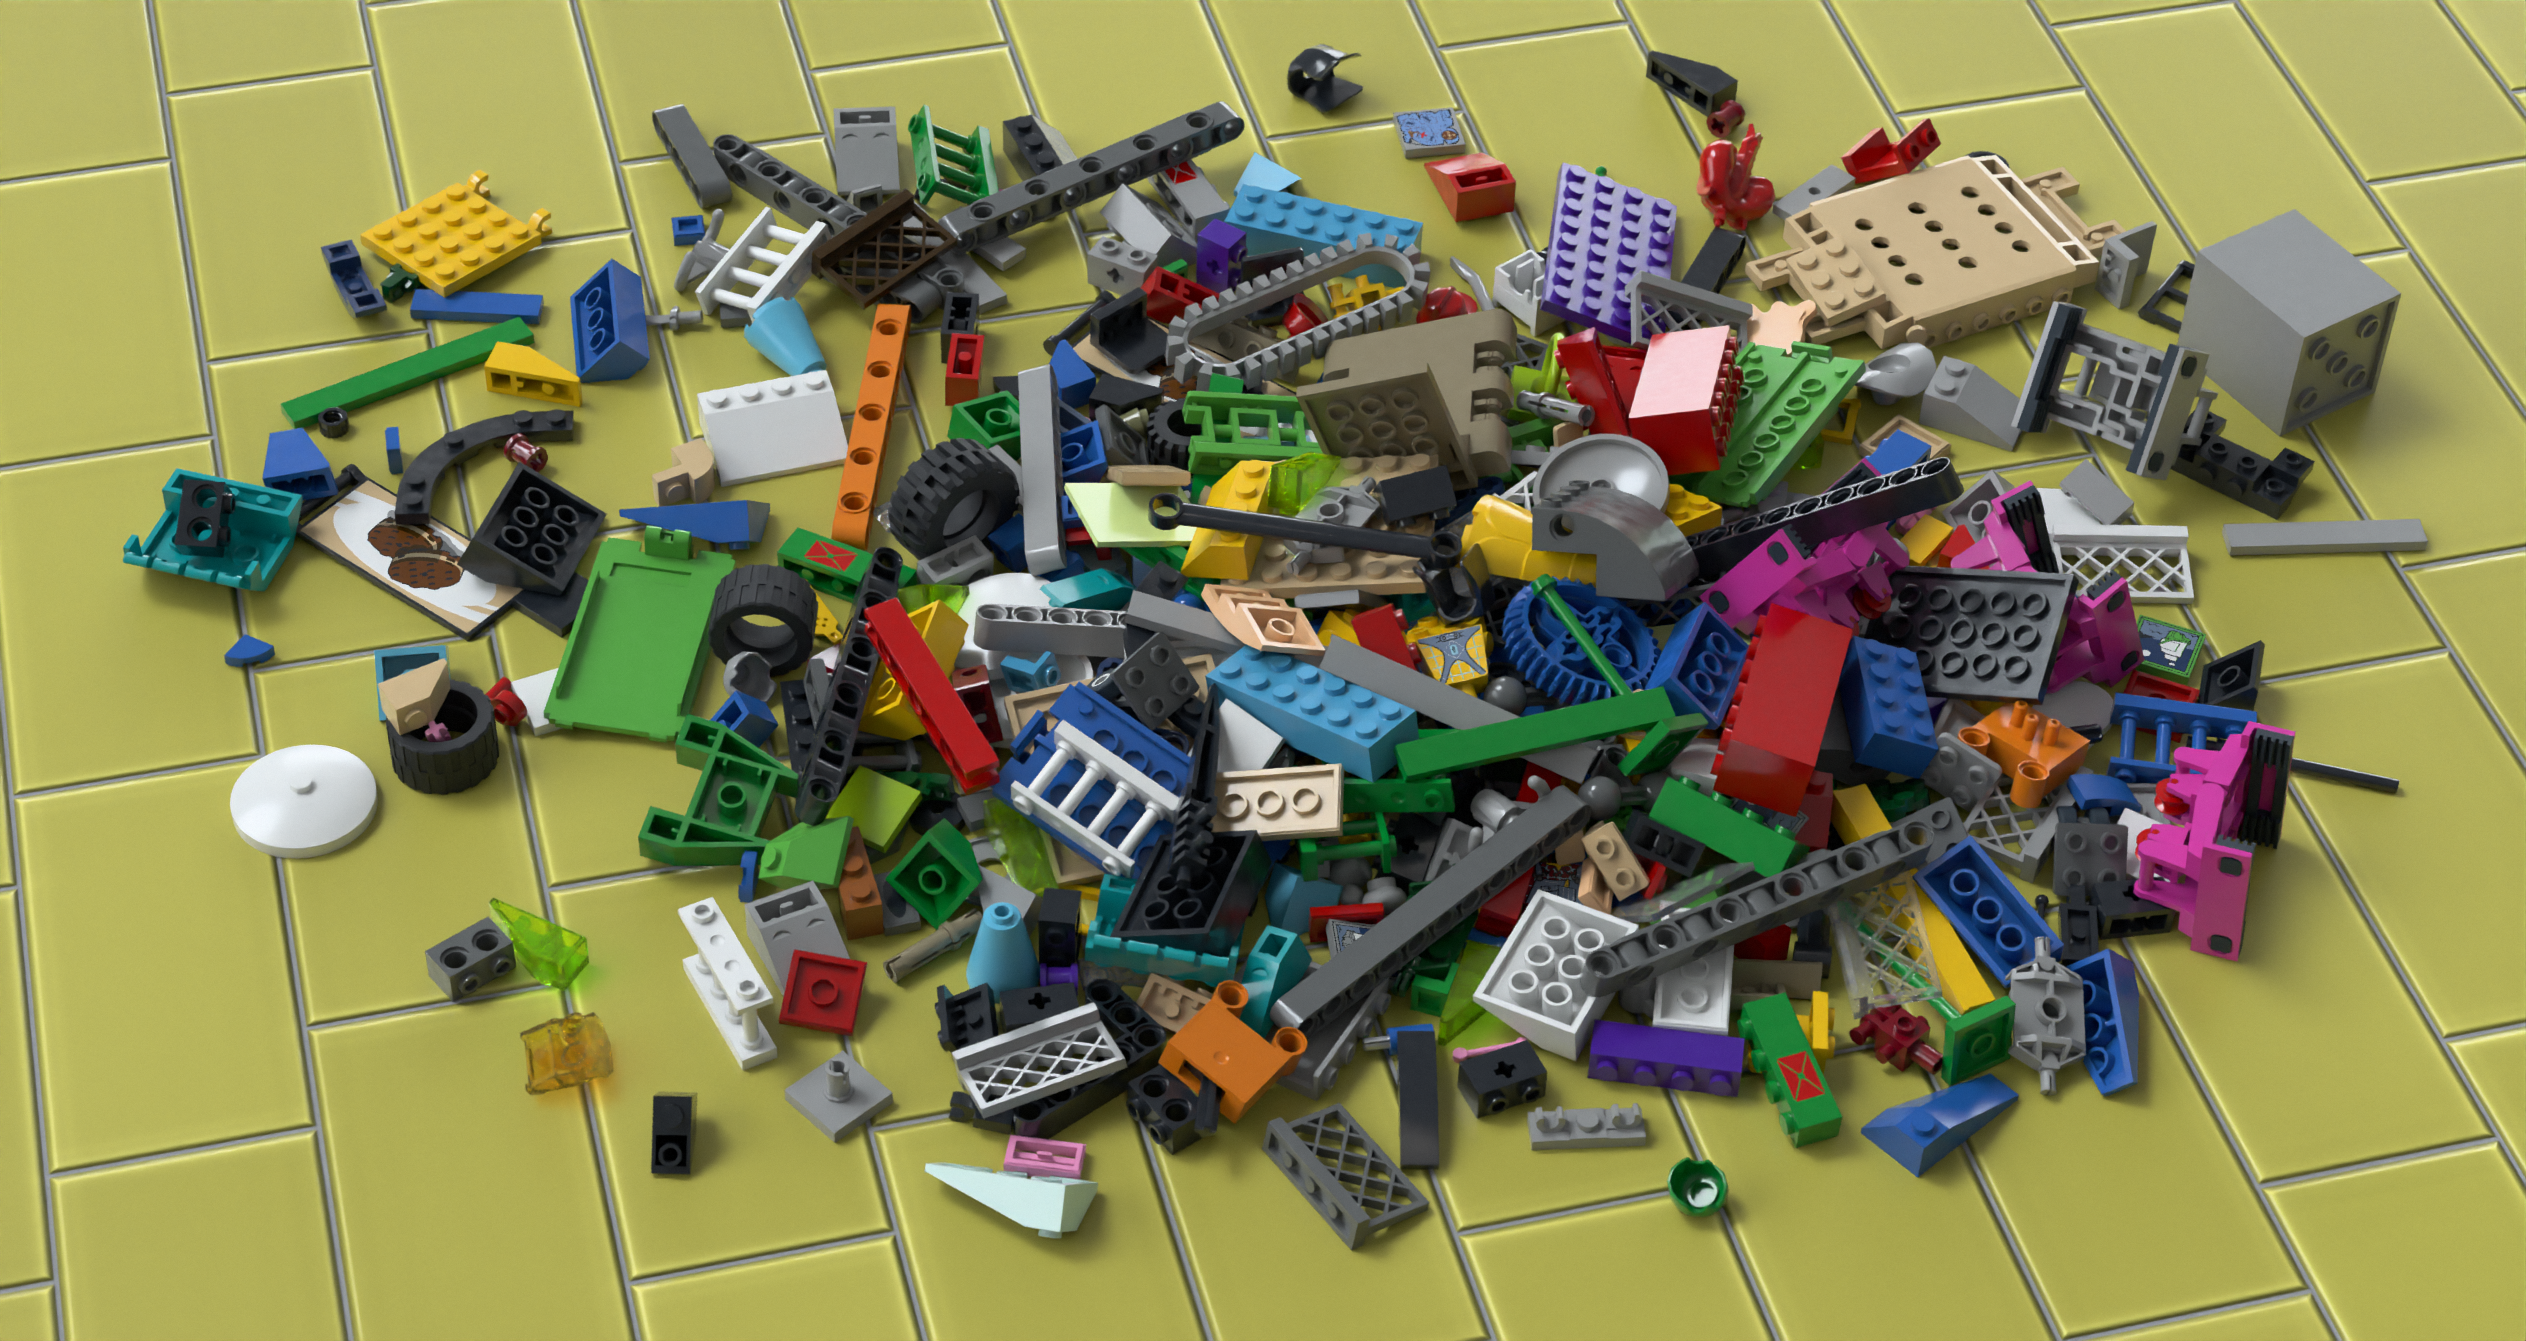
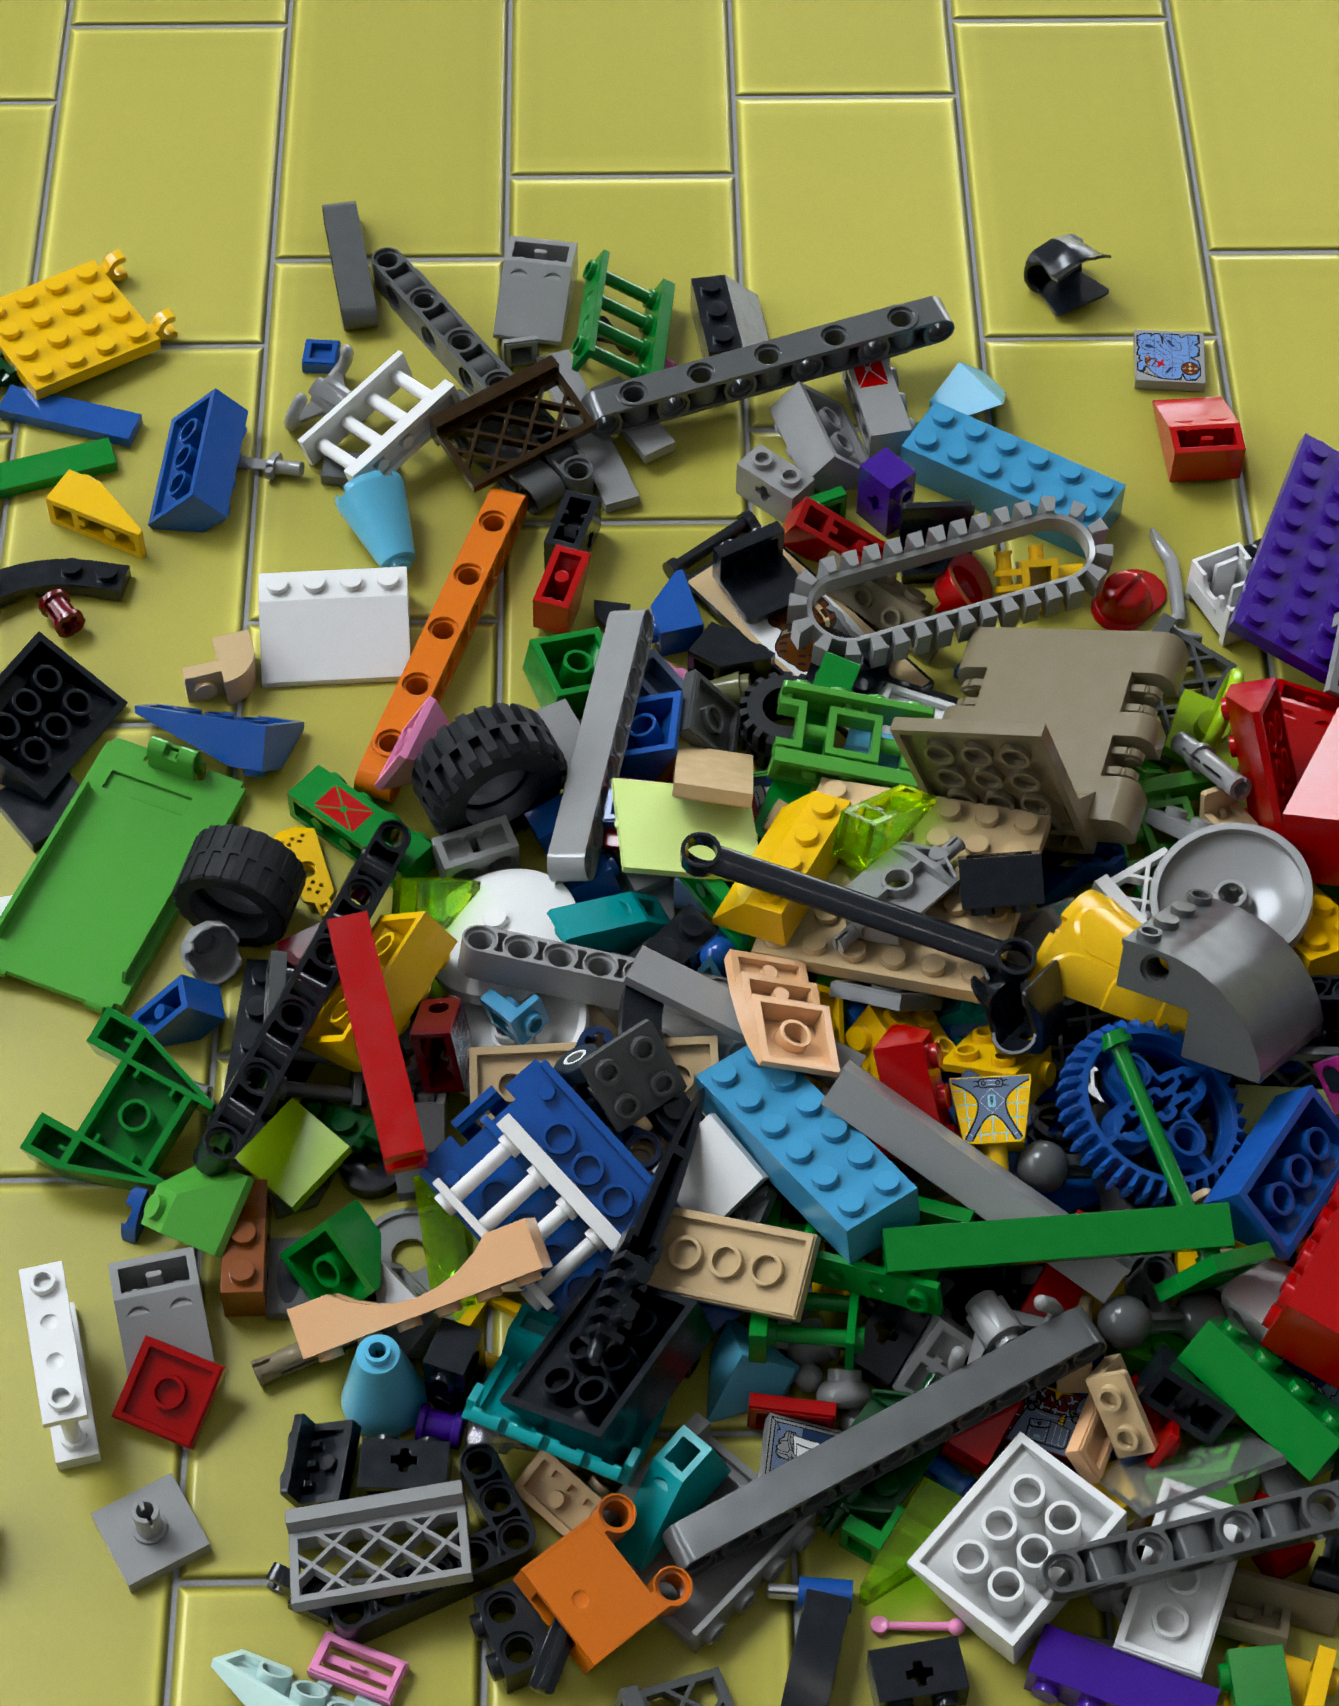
camera: 15 degrees right, 10 degrees up
none -> light nougat arch [287,1217,553,1364]
none -> bright pink slope [374,696,450,790]

